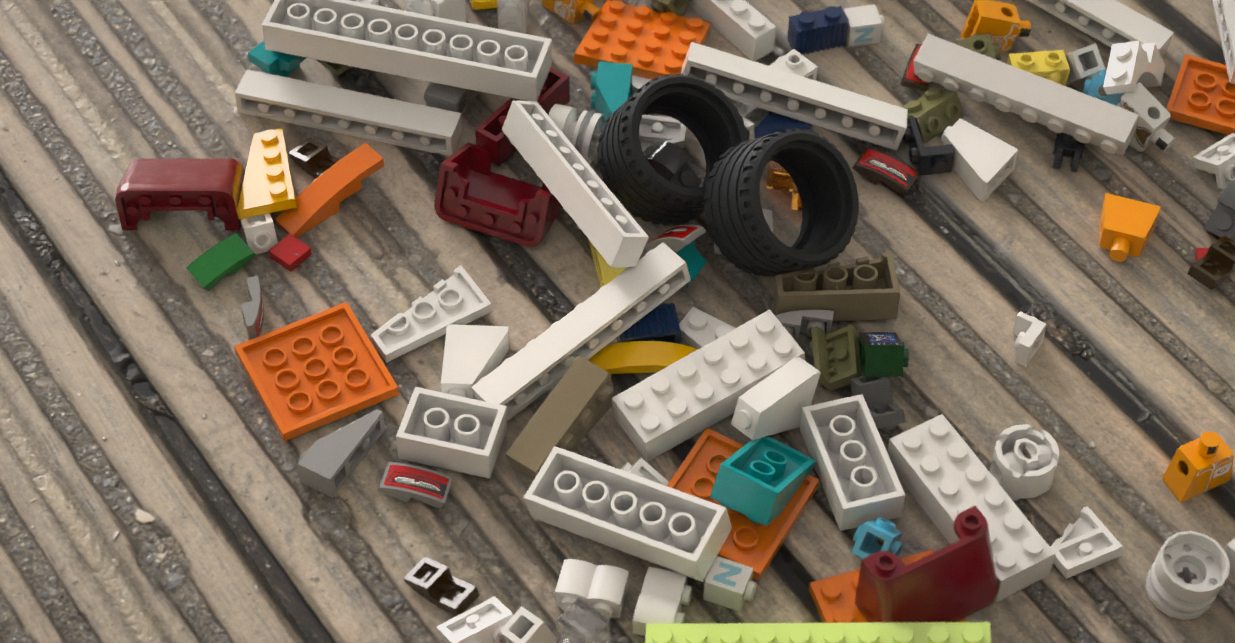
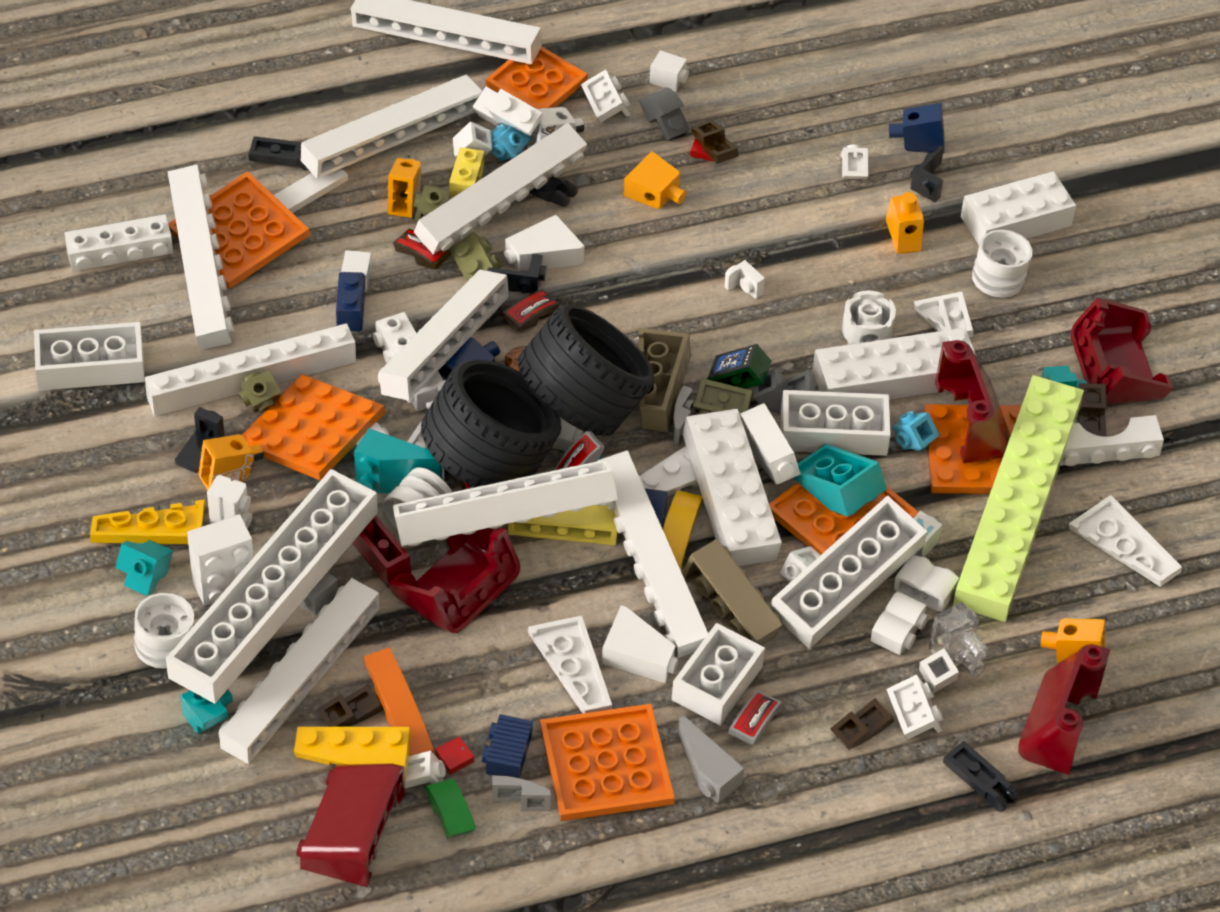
camera: 75 degrees left, 0 degrees up
none -> dark blue brick [482,714,533,778]

